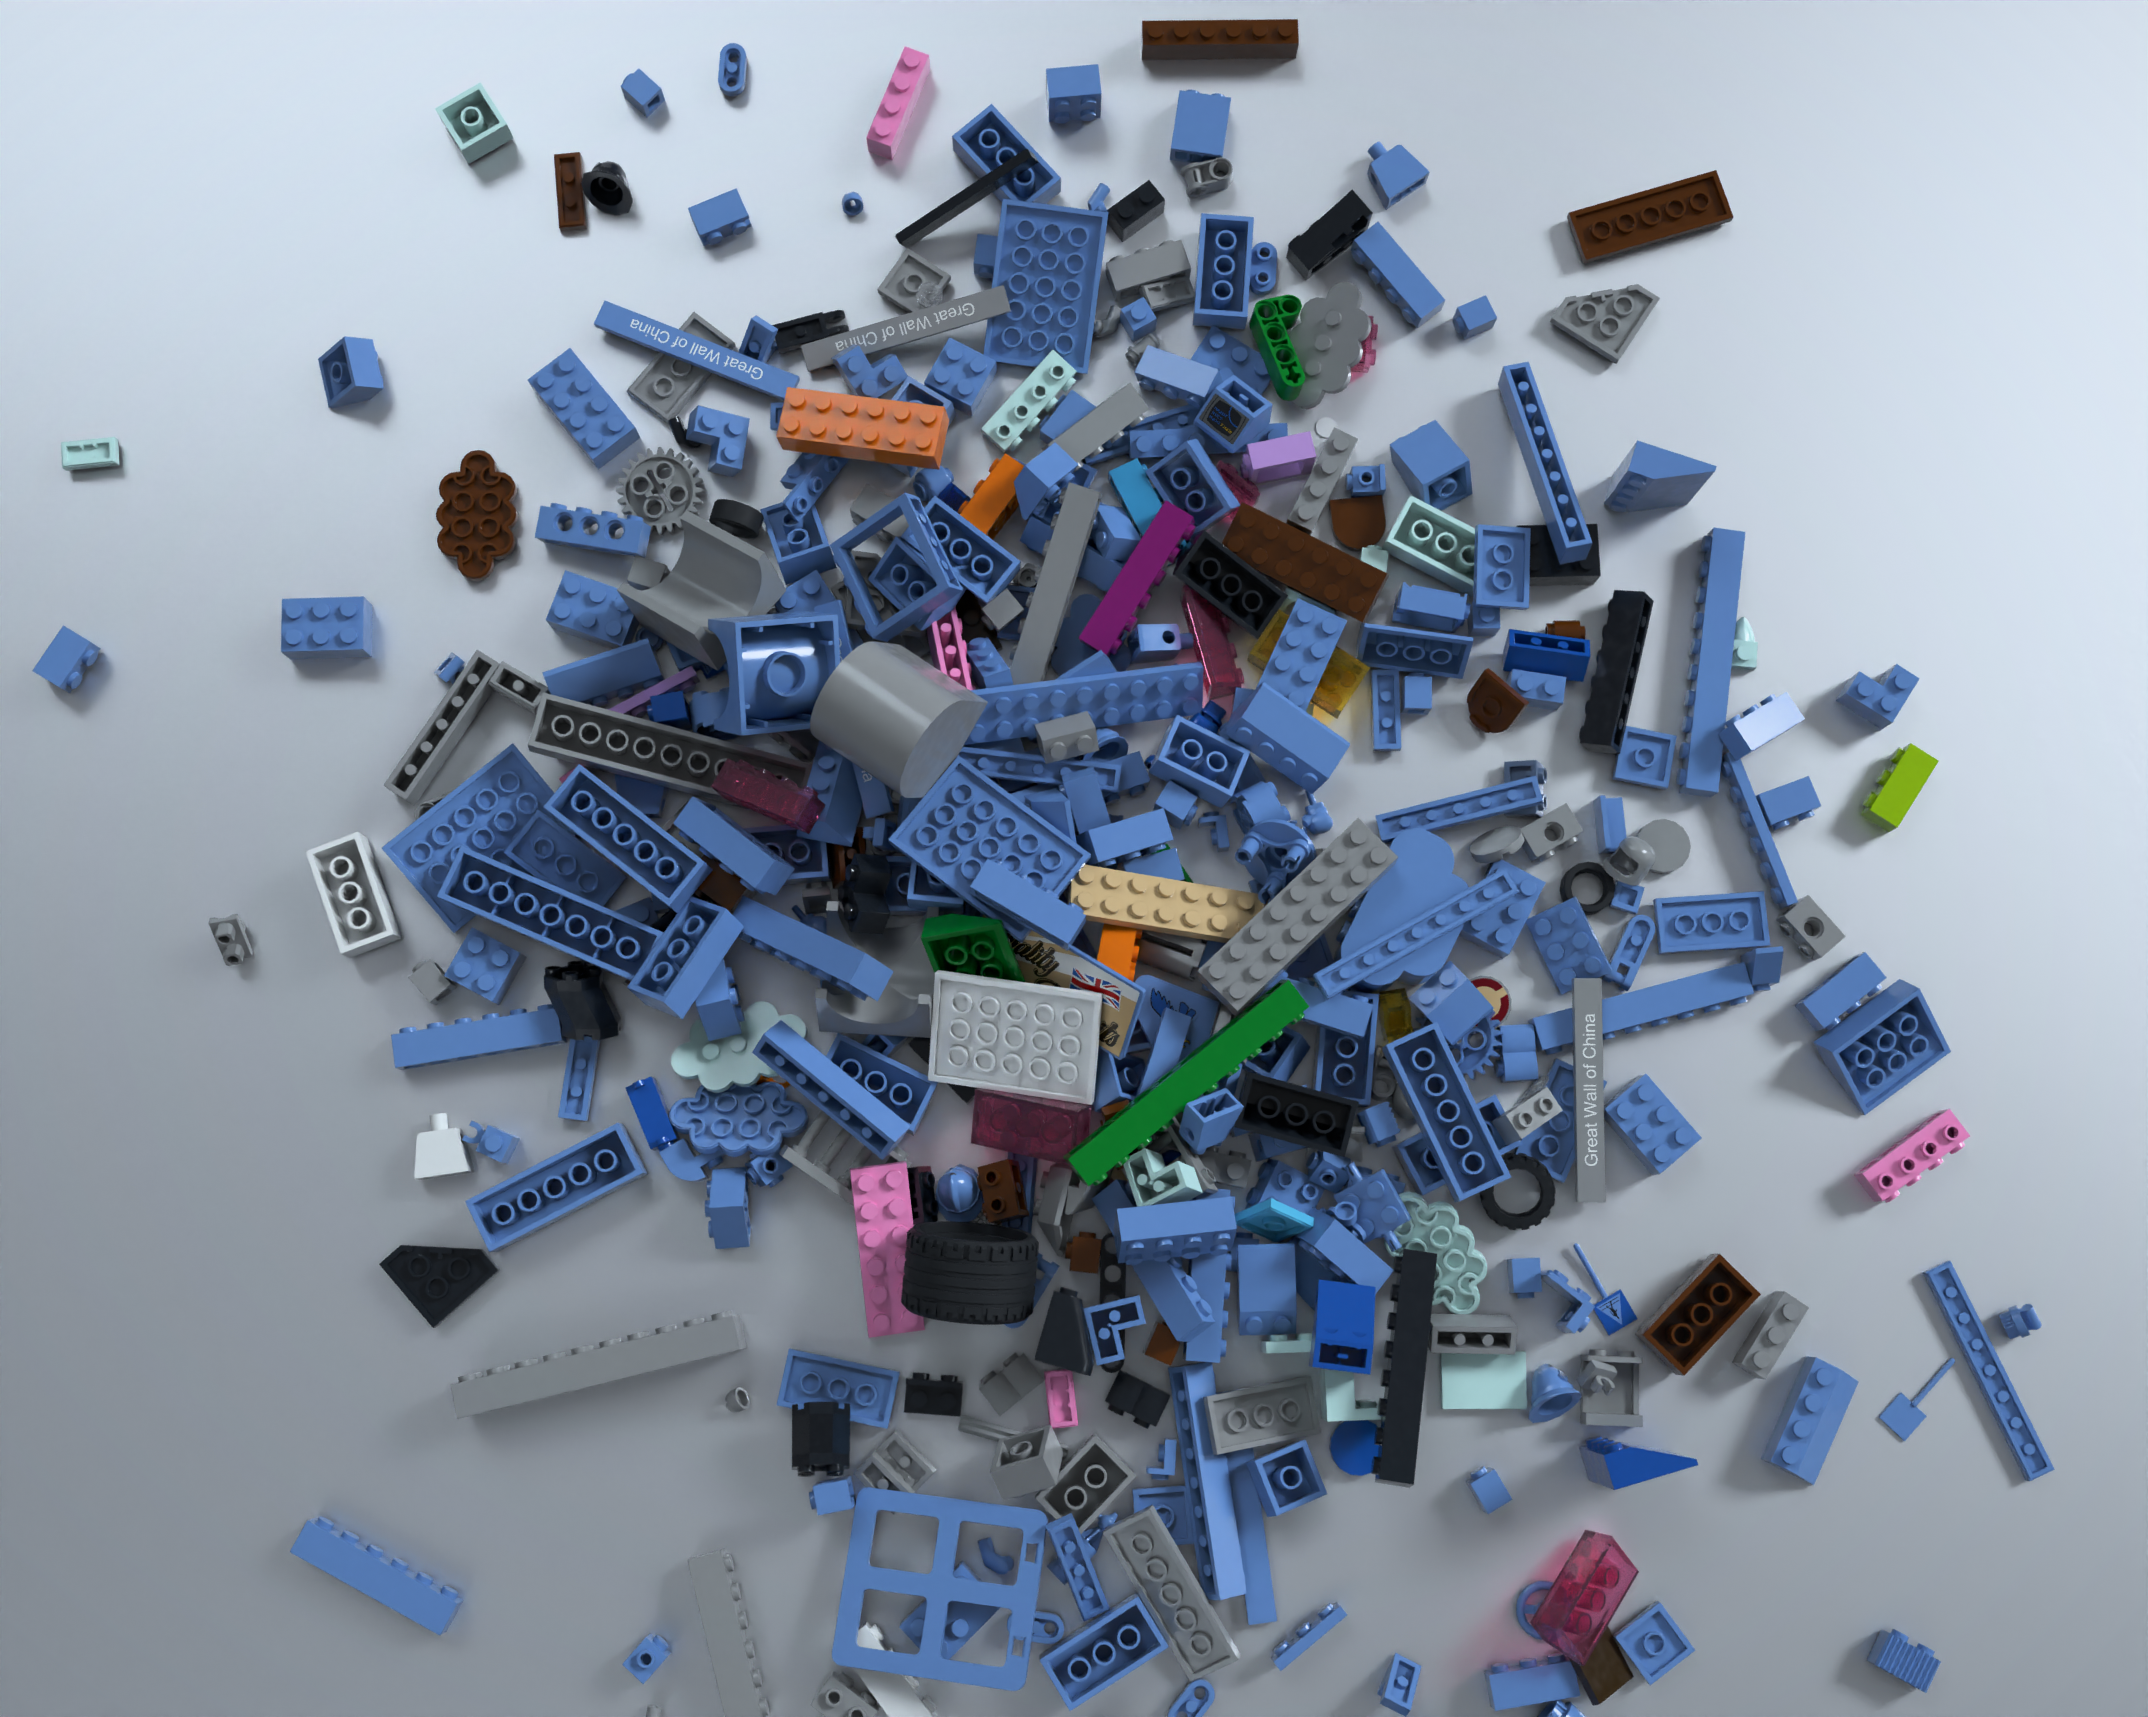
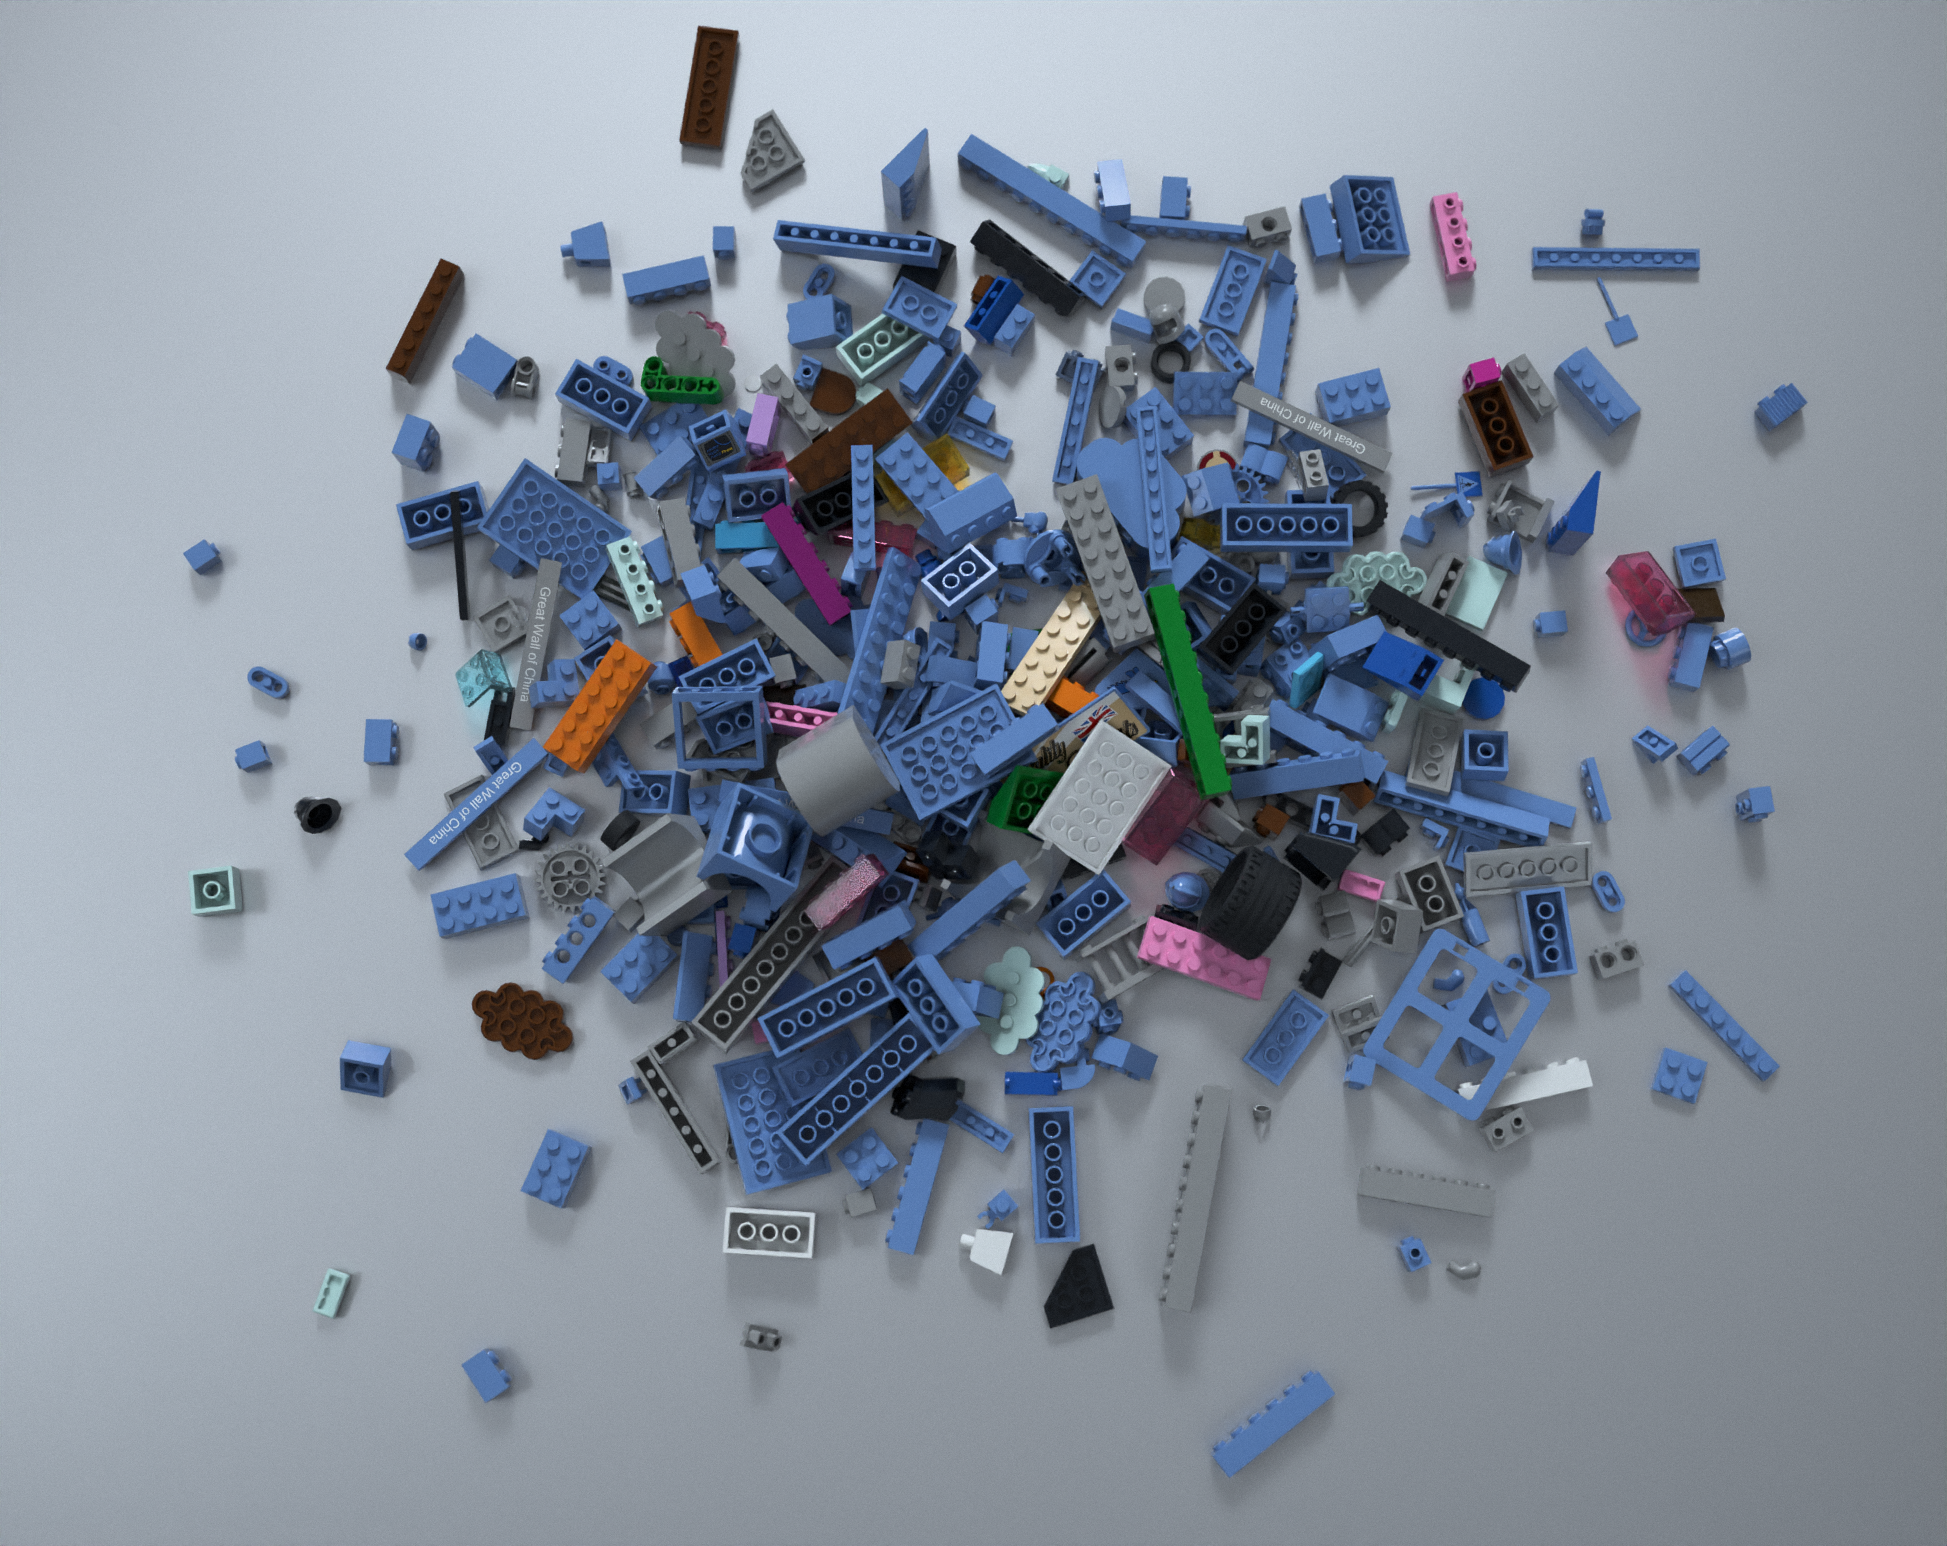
camera: 60 degrees left, 0 degrees up
reddish brown tile [554,152,587,232] -> none
medium blue brick [752,1020,911,1160] -> none
black brick [792,1402,850,1477] -> none
medium blue tile [863,818,896,851] -> none
bright pink brick [866,46,930,160] -> none
reddish brown brick [977,1159,1029,1224] -> none
medium blue tile [1045,1513,1110,1621] -> none
medium blue arm [1088,183,1110,212] -> none
black brick [1107,180,1165,242] -> none
medium blue brick [1113,1197,1237,1265] -> none
medium blue torso [1179,1088,1244,1155] -> none
black wedge [1286,189,1373,280] -> none
medium blue piece [1326,1201,1367,1242] -> none
reddish brown tile [1467,668,1529,733] -> none
medium blue brick [1836,664,1920,730] -> none
lime brick [1861,743,1939,832] -> none
none -> clear light blue bracket [455,649,512,708]
none -> pearl dark grey tile [592,575,630,612]
none -> medium blue plate [803,264,835,300]
none -> medium blue plate [851,445,876,571]
none -> dark pink brick [1462,358,1502,392]

